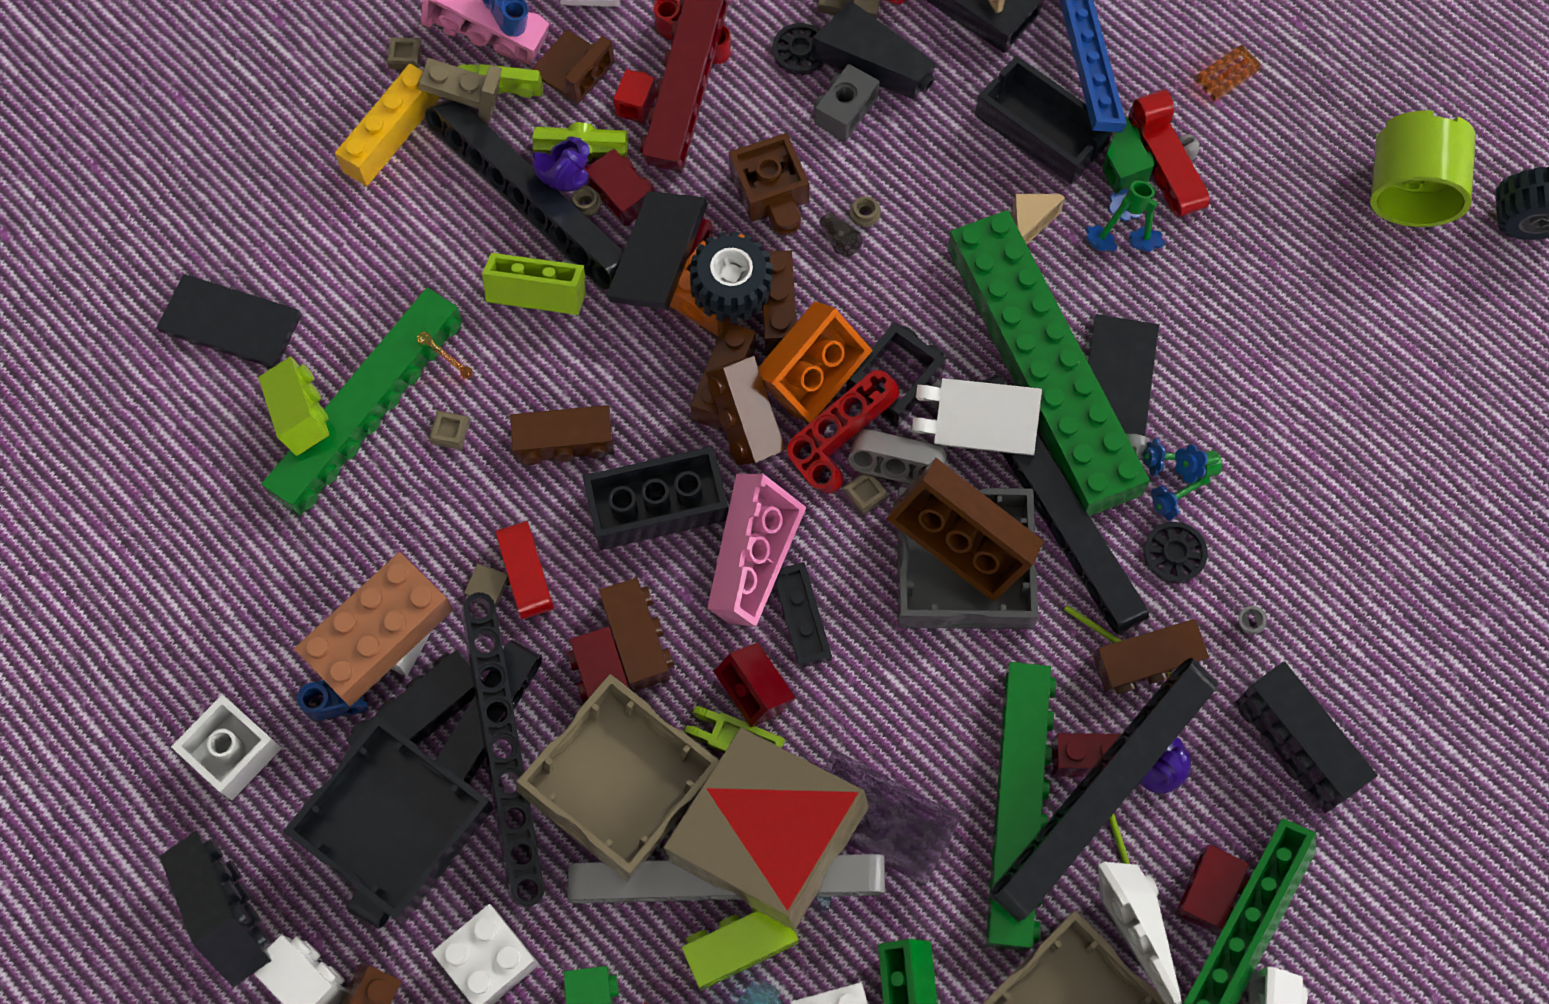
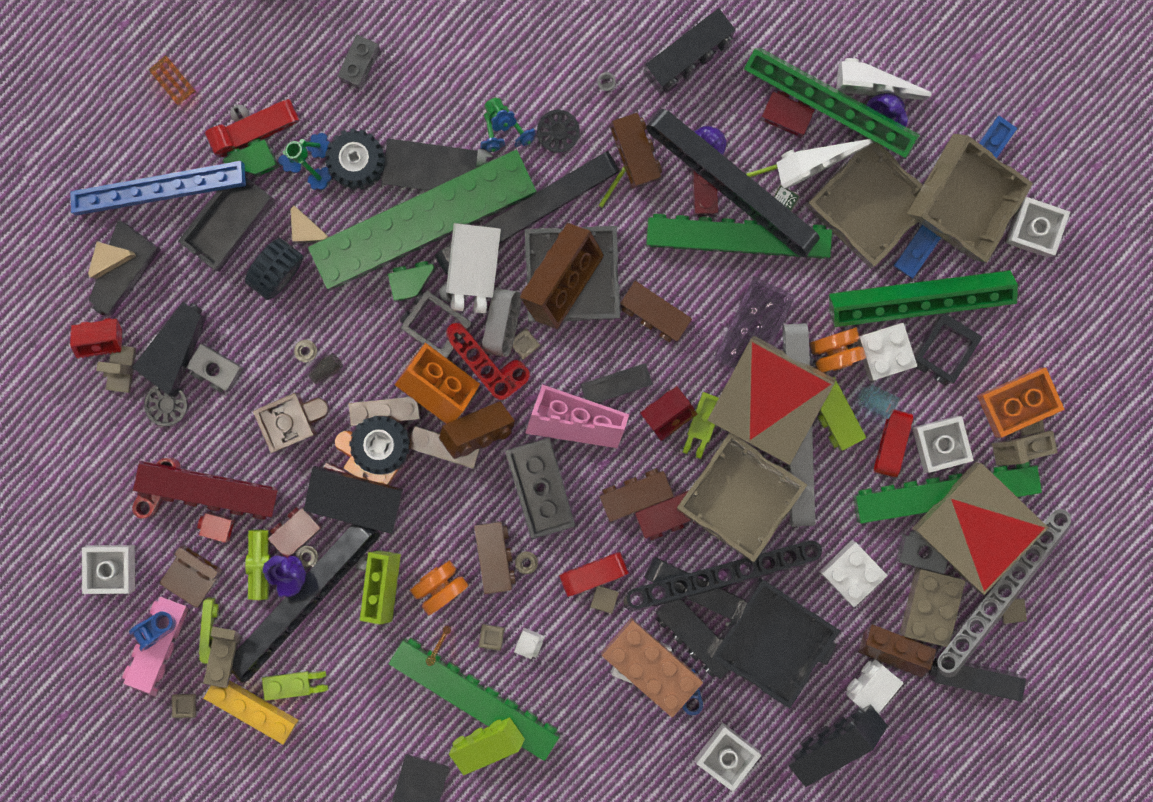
camera: 90 degrees left, 20 degrees up
none -> black wheel [245,238,303,300]
none -> lime hinge [262,671,328,701]
none -> black wheel [325,128,385,190]
none -> dark grey brick [338,34,380,90]
none -> green slope [388,261,435,302]
none -> orange wheel [409,560,469,616]
none -> white brick [514,628,545,659]
none -> dark tan plate [515,551,538,574]
none -> reddish brown brick [620,281,692,343]
none -> tile [773,185,800,211]
none -> orange wheel [809,327,867,372]

